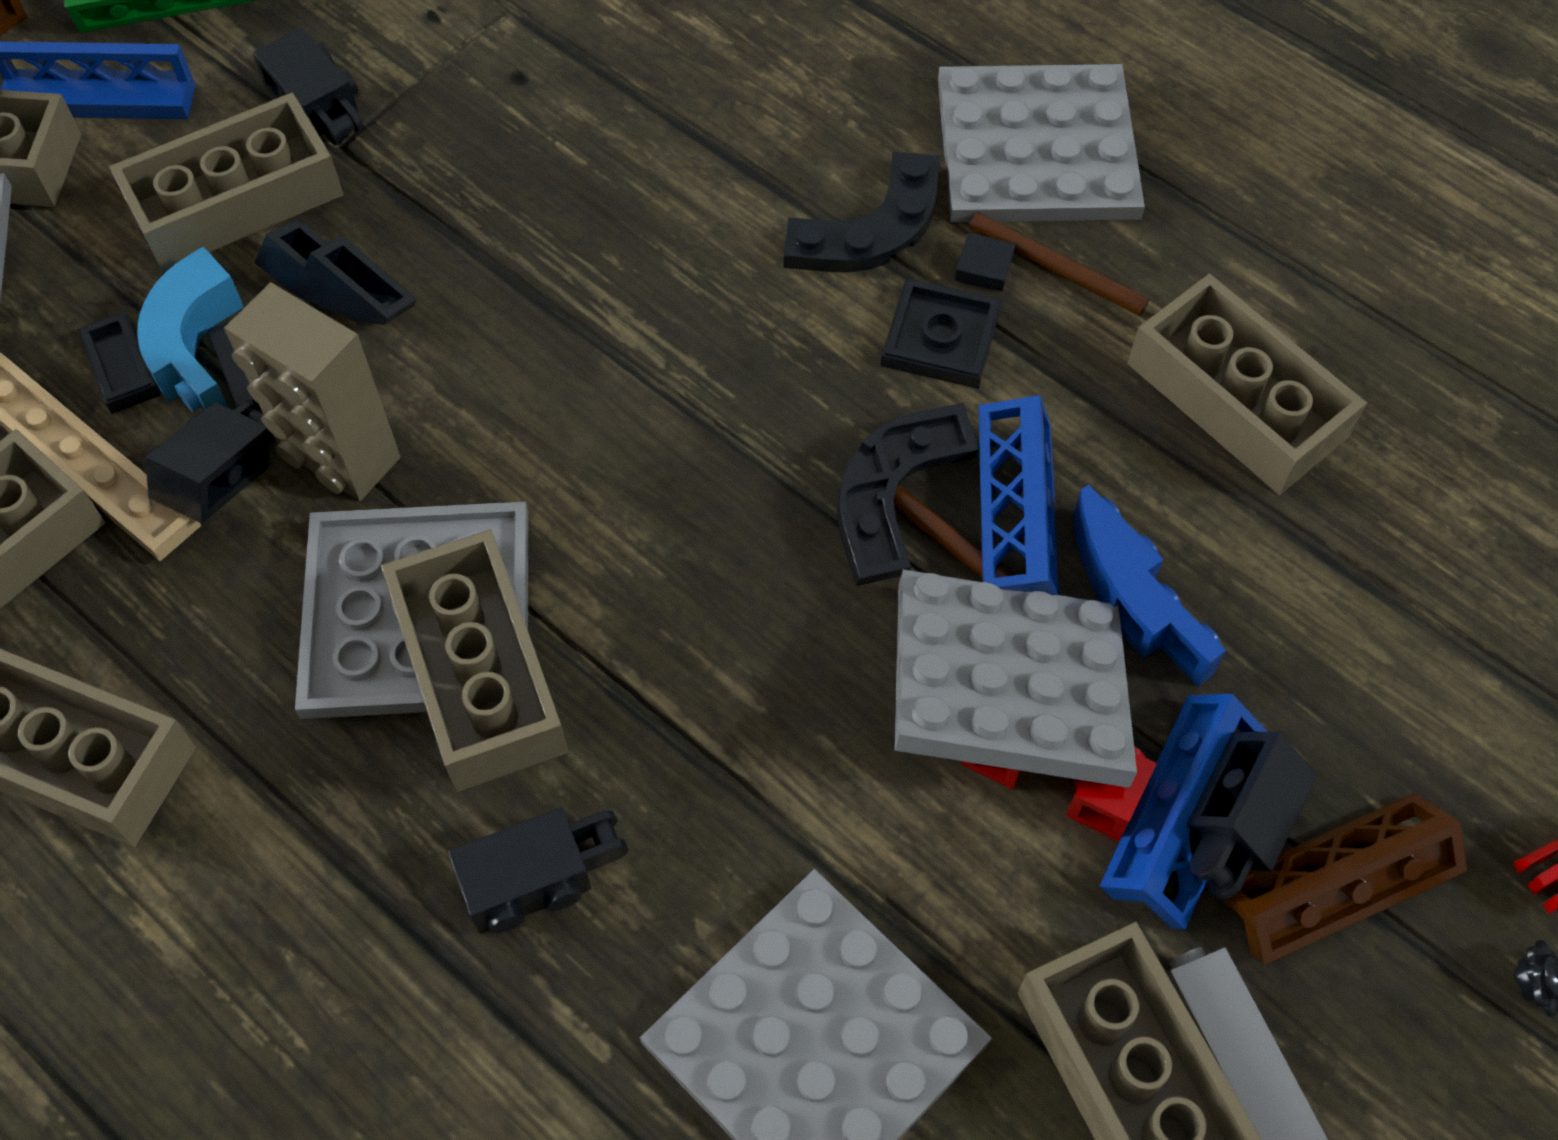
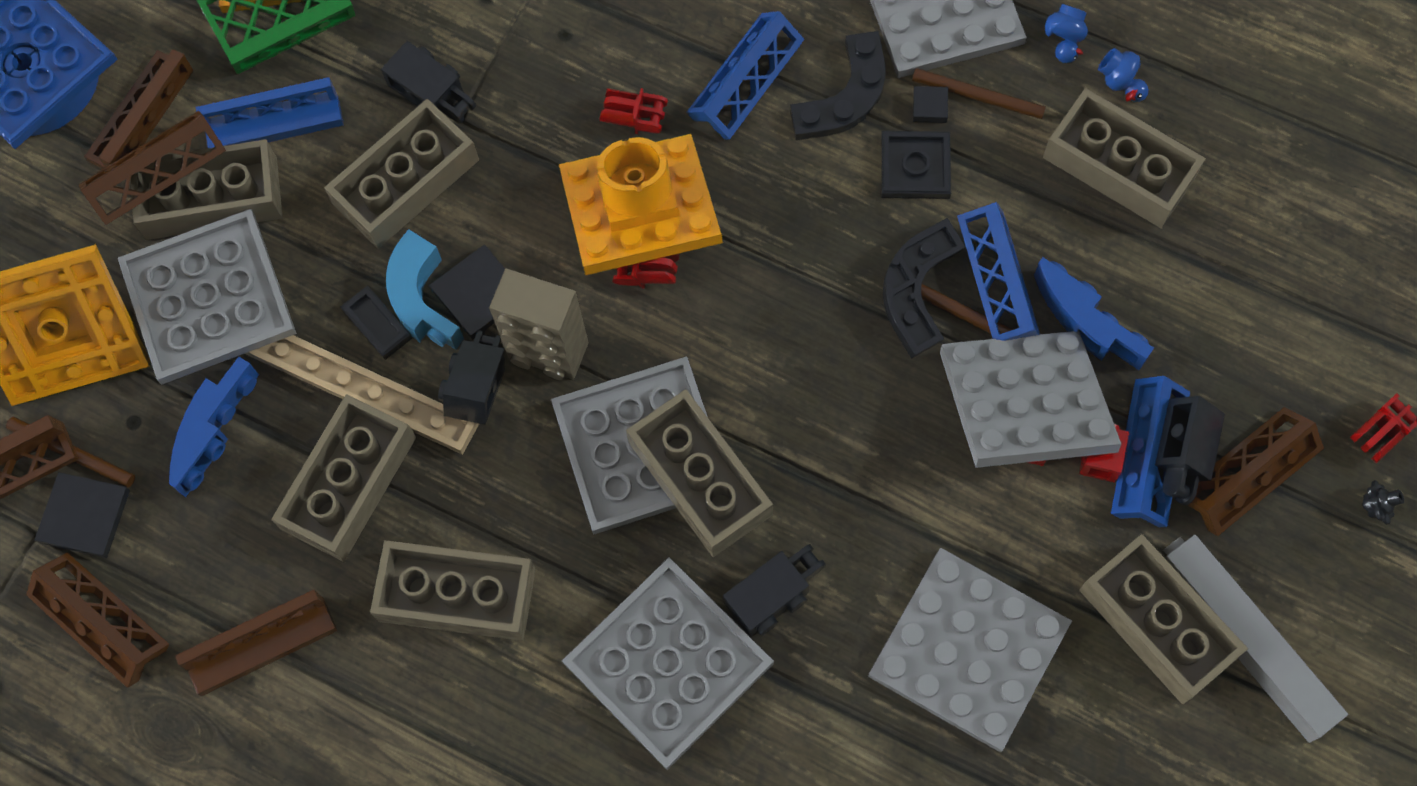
camera: 10 degrees left, 10 degrees up
black slope [254,218,417,325] -> none
none -> light orange piece [559,134,723,275]
none -> light grey plate [562,558,774,770]
none -> red arm [599,88,668,134]
none -> red arm [612,253,680,289]
none -> blue fence [686,11,804,140]
none -> blue animal [1045,4,1088,63]
none -> blue animal [1098,48,1149,102]

